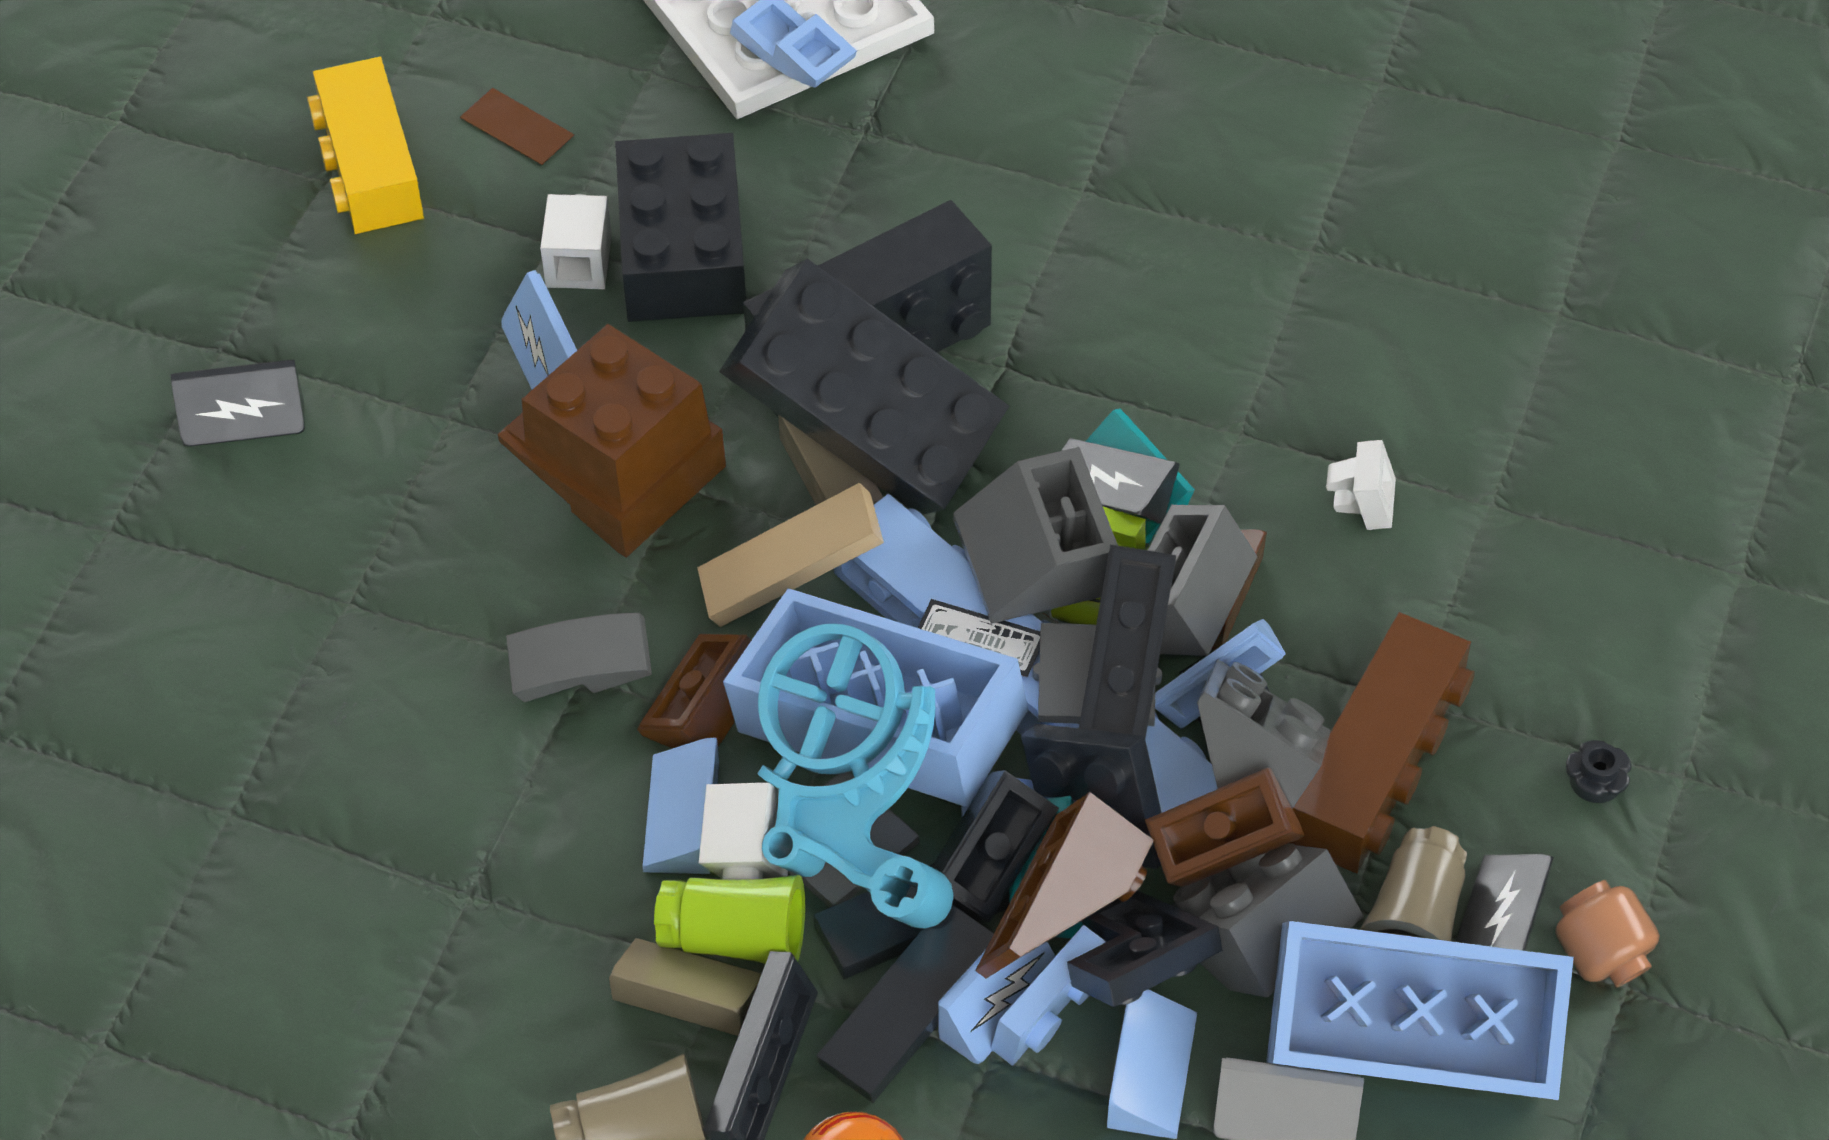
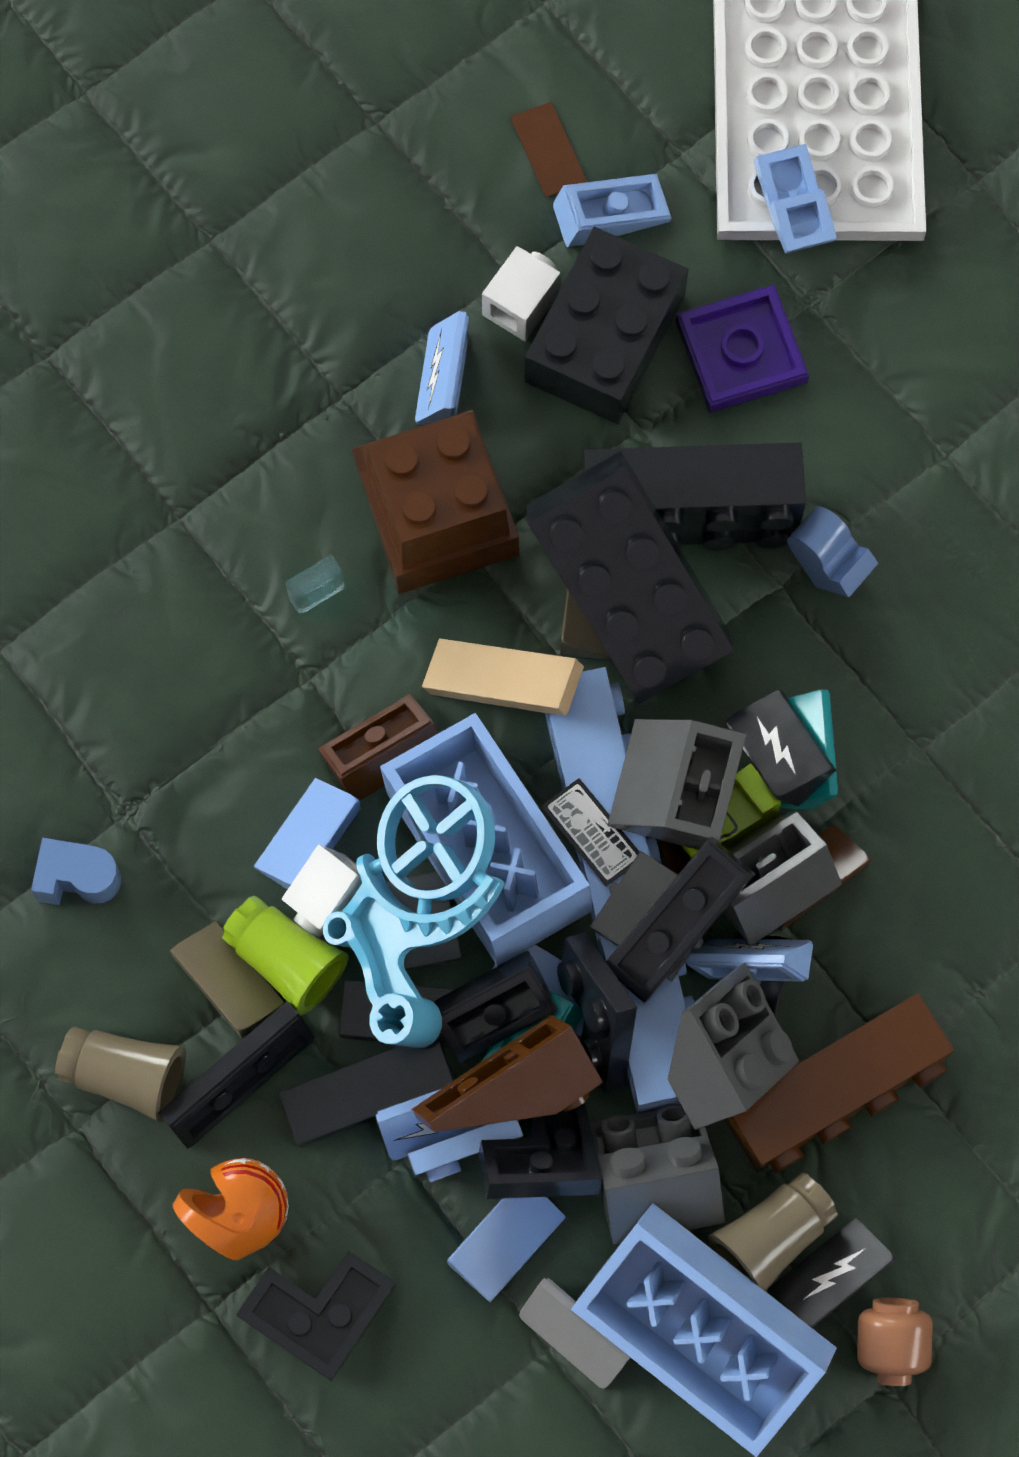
camera: 30 degrees right, 20 degrees up
slope [171,360,305,447] -> none
yellow brick [307,56,424,234] -> none
dark grey slope [506,613,652,703] -> none
reddish brown slope [1145,768,1304,887] -> none
white tile [1326,440,1396,530] -> none
black plate [1566,740,1632,803] -> none
none -> medium blue leg [31,838,121,905]
none -> clear light blue tile [286,554,344,614]
none -> light blue slope [553,174,672,247]
none -> dark purple tile [675,284,809,413]
none -> medium blue leg [787,506,878,597]

